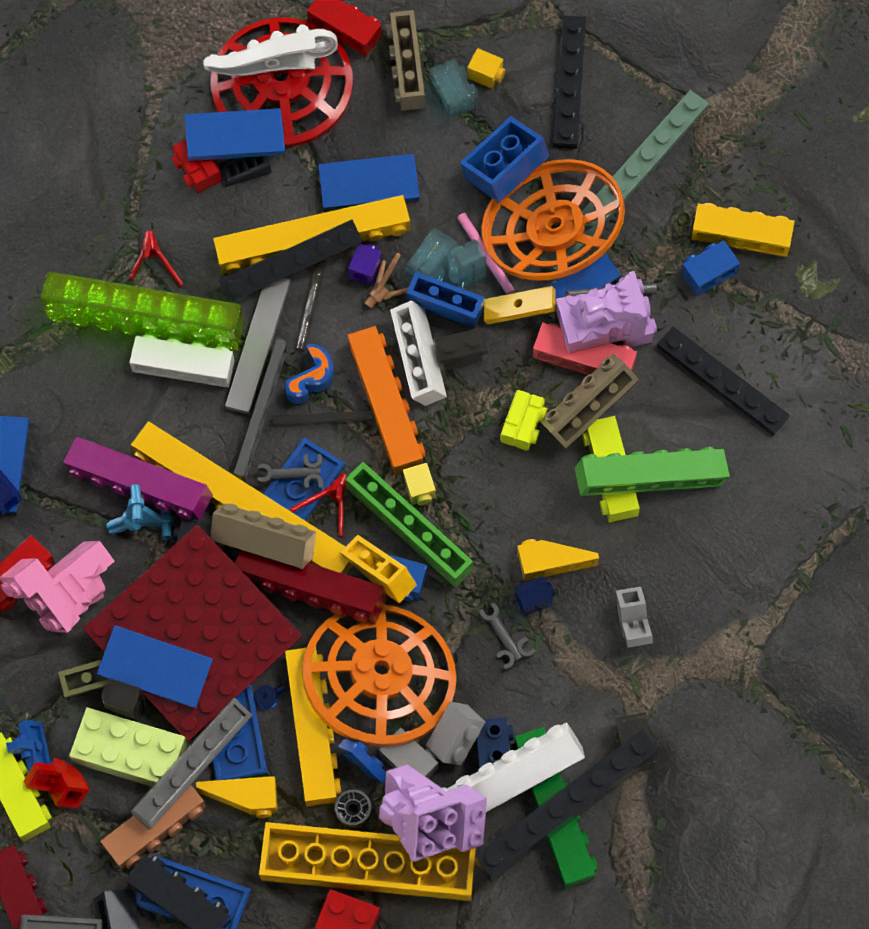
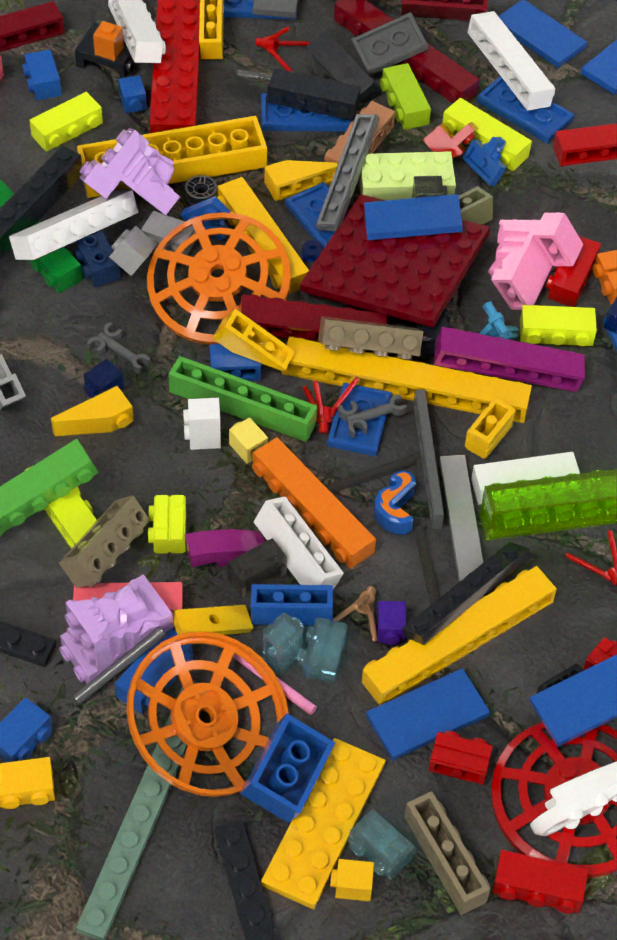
camera: 155 degrees right, 15 degrees down
none -> white brick [183,398,221,450]
none -> magenta slope [185,529,269,567]
none -> yellow plate [261,738,386,910]
none -> lime brick [380,63,431,130]
none -> red brick [428,731,493,785]
none -> yellow brick [465,398,516,459]
none -> neon yellow brick [520,305,597,346]

